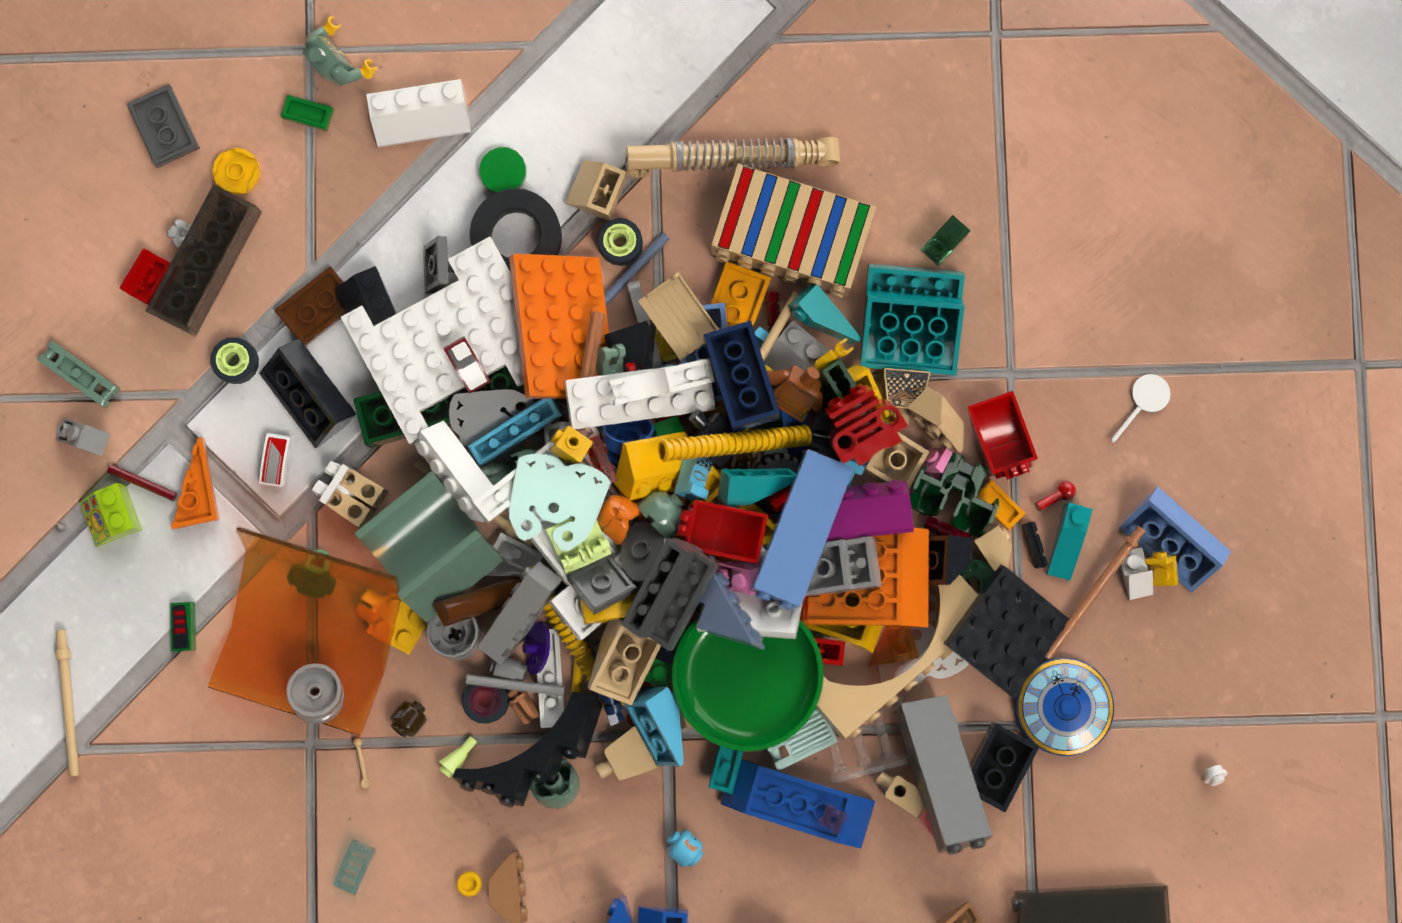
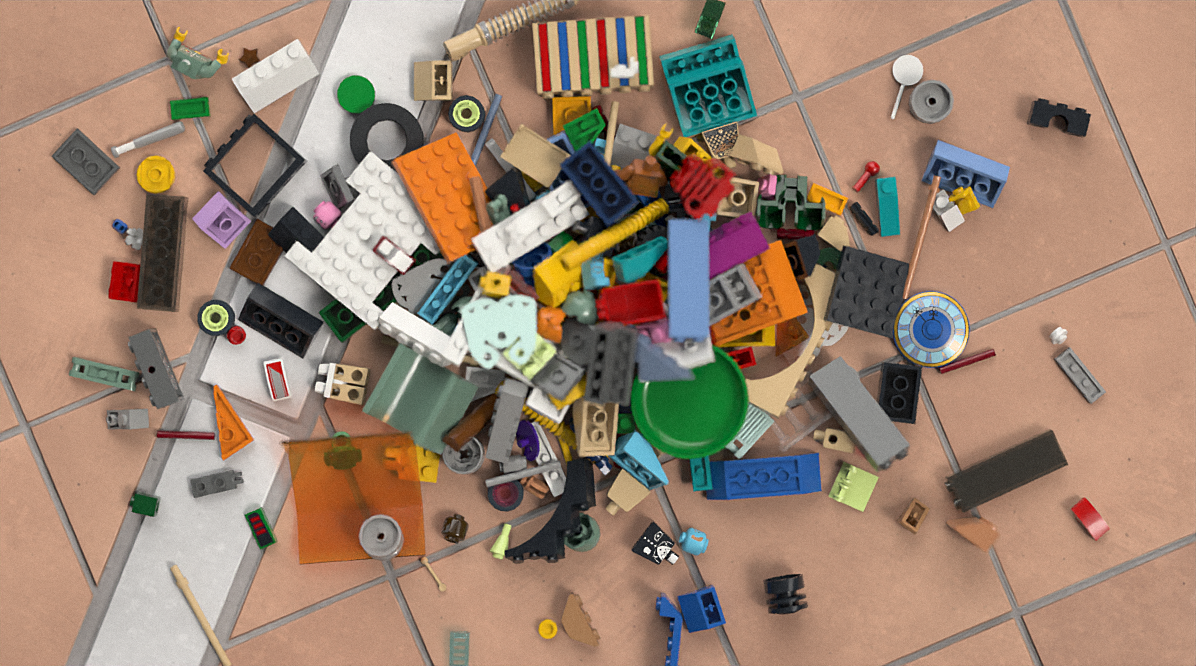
camera: 25 degrees left, 5 degrees up
lime slope [80,483,142,547] -> none
teal slope [788,284,862,343] -> none
clear purple plate [818,804,848,834] -> none
red piece [968,391,1038,480] -> none
none -> light grey piece [111,121,185,158]
none -> blue rock [112,219,128,234]
none -> dark grey brick [128,328,184,409]
none -> dark green brick [130,492,161,517]
none -> dark grey hinge [190,470,244,498]
none -> lavender slope [192,191,251,249]
none -> black window [203,114,307,218]
none -> red plate [227,326,246,345]
none -> reddish brown piece [239,48,260,68]
none -> bright pink head [313,201,342,229]
none -> green wing [563,108,606,151]
none -> white bracket [611,57,638,78]
none -> black torso [631,520,679,565]
none -> yellowish green hinge [828,462,879,512]
none -> light grey wheel [909,80,954,124]
none -> dark red bar [939,349,996,374]
none -> black arch [1027,98,1091,138]
none -> light grey tile [1054,347,1106,404]

